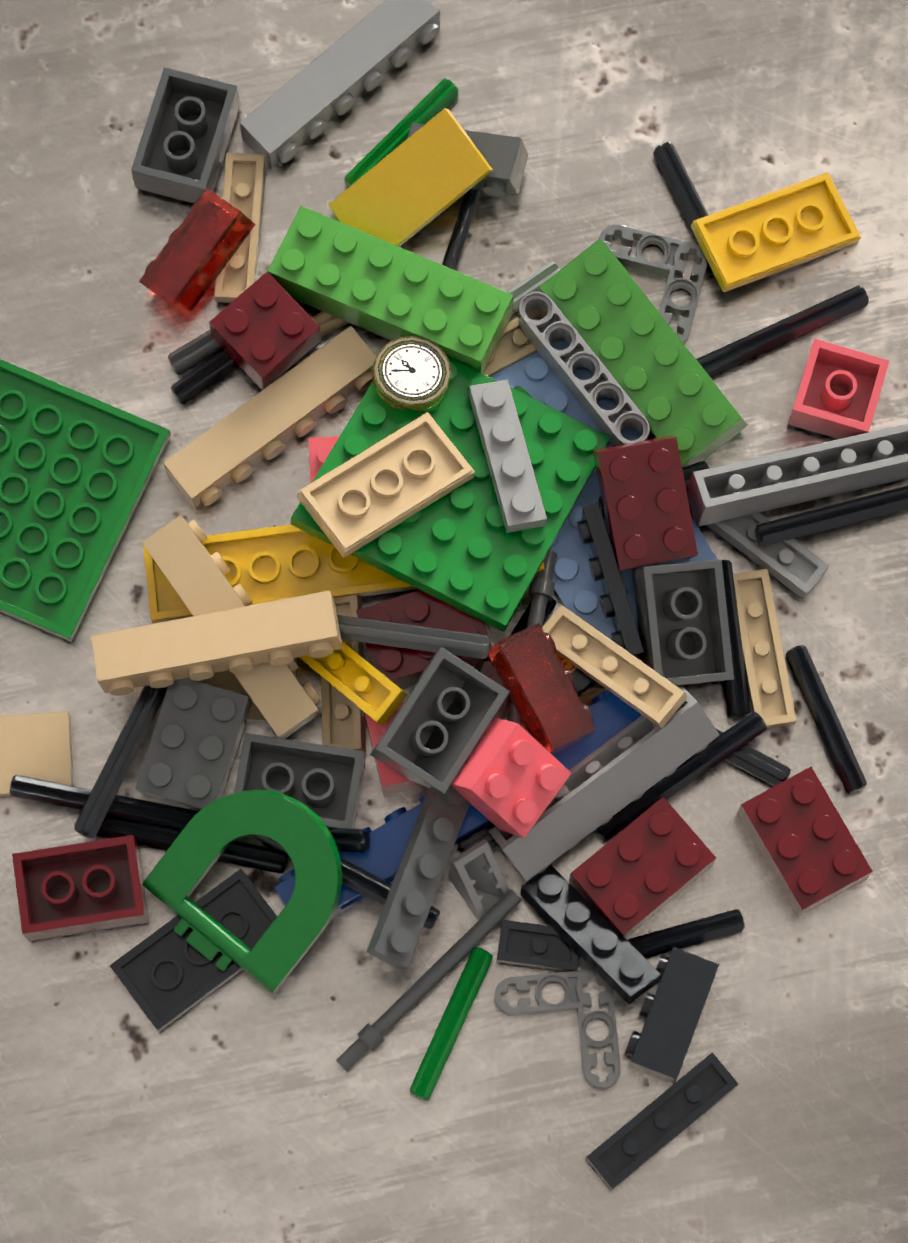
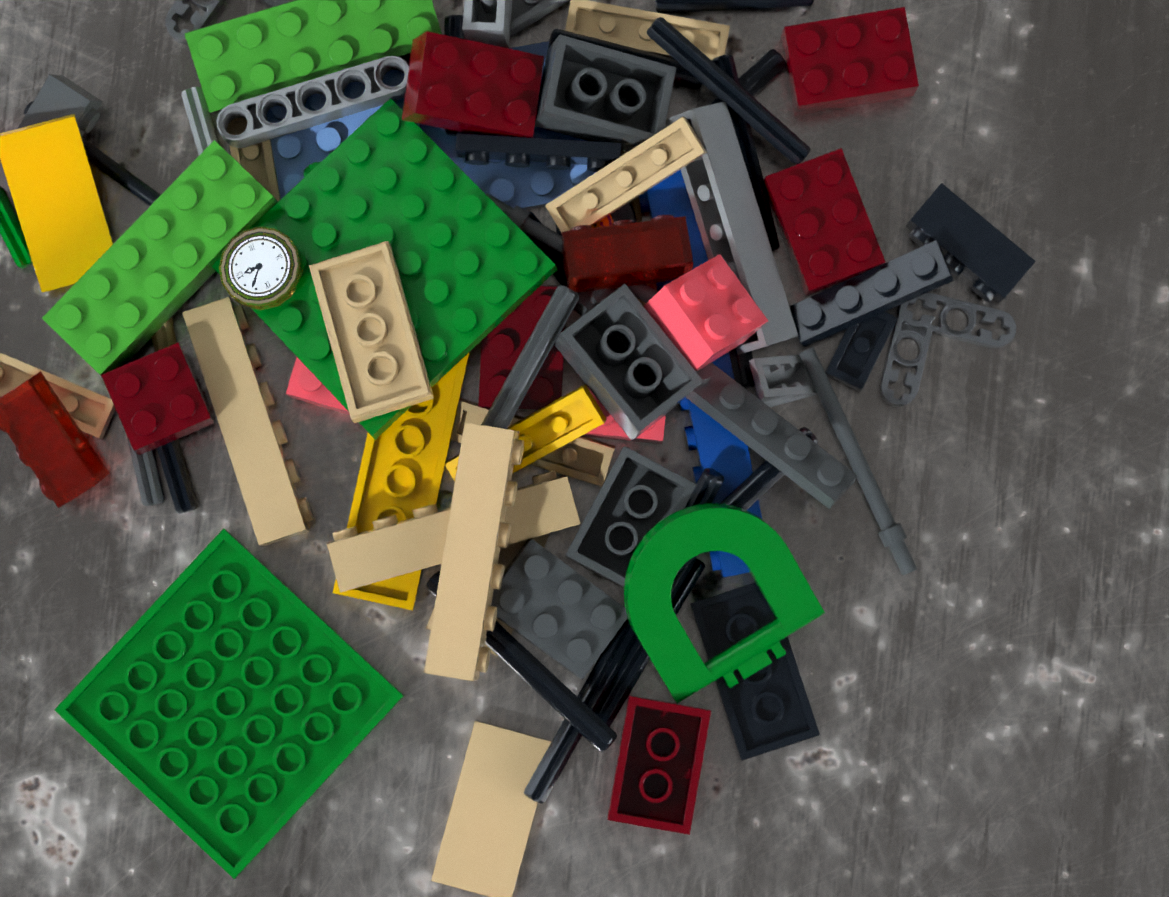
camera: 70 degrees left, 10 degrees up
green axle [410,947,493,1101] -> none
light grey plate [468,379,547,533] -> none
black plate [586,1052,739,1190] -> none
black axle [590,909,745,970] -> none
none -> black axle [647,17,811,164]

